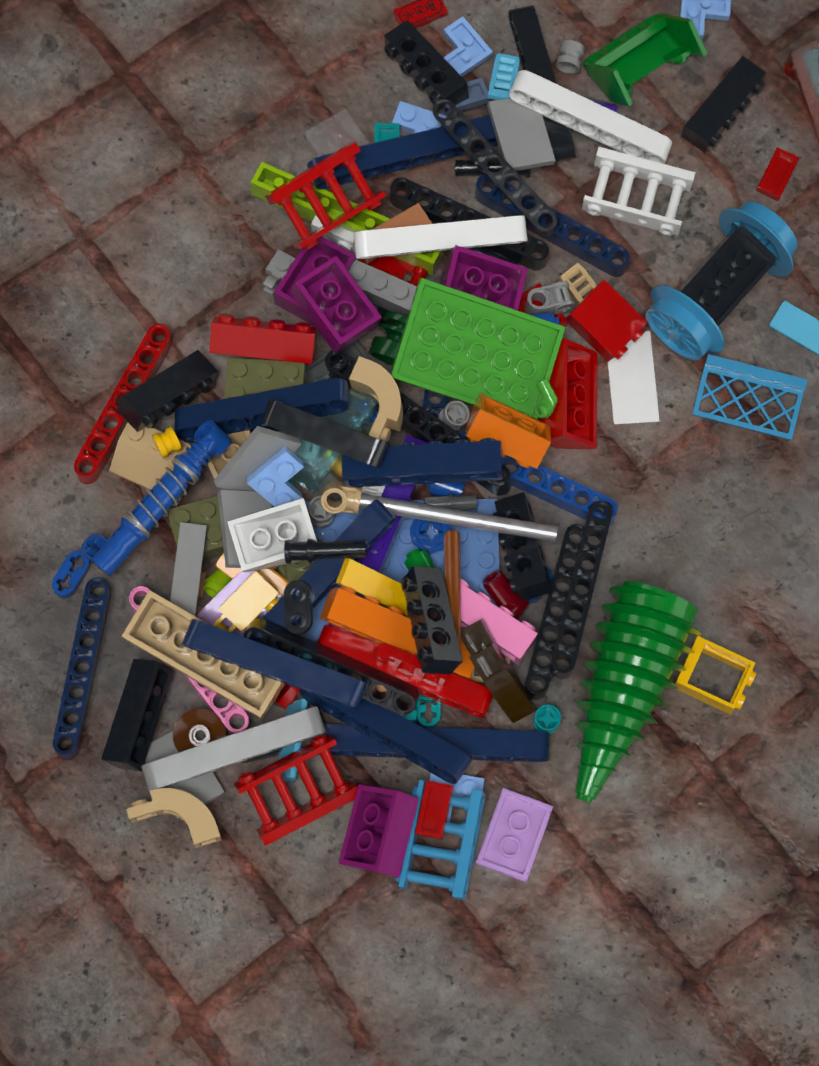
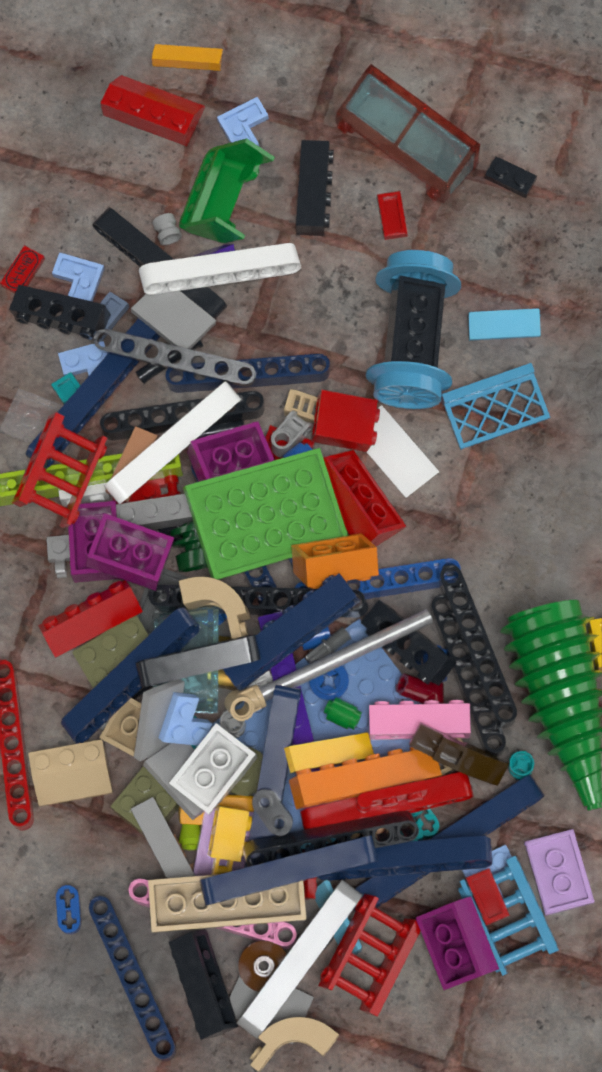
camera: 25 degrees left, 0 degrees up
blue piece [80,420,231,577] -> none
black brick [117,350,218,432] -> none
yellow wheel [152,427,182,459] -> none
black pin [284,539,367,564] -> none
black brick [401,566,463,675] -> none
light grey wheel [437,401,470,431] -> none
dark orange axle [444,530,461,652] -> none
medium azure slope [487,53,520,100] -> none
bright green arm [535,379,558,418] -> none
white fence [581,147,696,236] -> none

